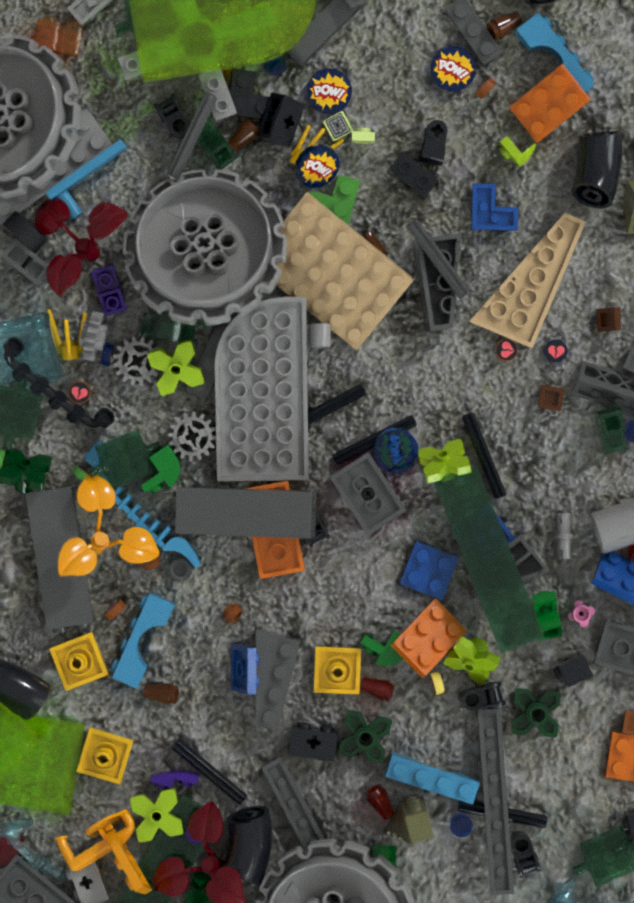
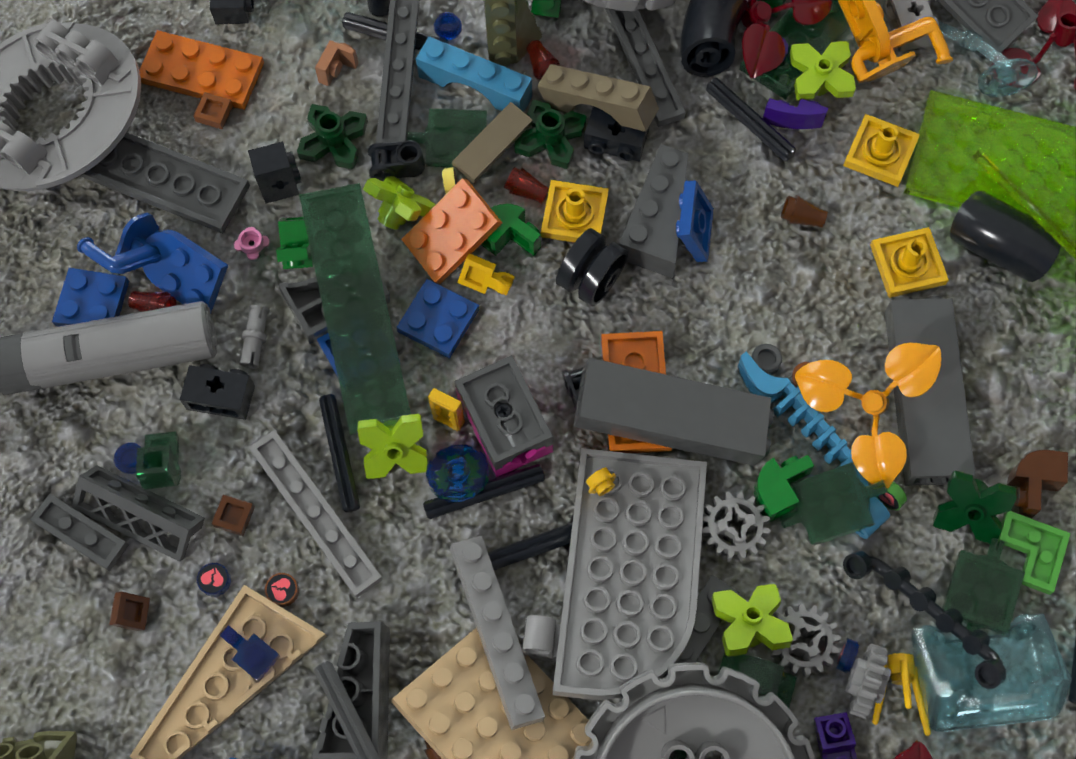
camera: 170 degrees left, 20 degrees down
tile [68,381,91,404] -> none
dark orange tile [104,599,126,620] -> none
dark azure arch [110,592,176,689] -> none
dark orange plate [222,603,243,624] -> none
none -> black brick [179,364,255,420]
none -> clear blue plate [220,625,280,682]
none -> light grey plate [248,430,383,599]
none -> nougat bracket [315,40,358,86]
none -> clear green plate [407,109,487,168]
none -> yellow plate [428,388,465,431]
none -> light grey plate [450,536,545,730]
none -> dark tan tile [452,102,533,184]
none -> yellow plate [457,253,515,295]
none -> dark tan arch [537,64,659,132]
none -> black wheel [556,228,628,307]
none -> yellow plate [586,467,616,496]

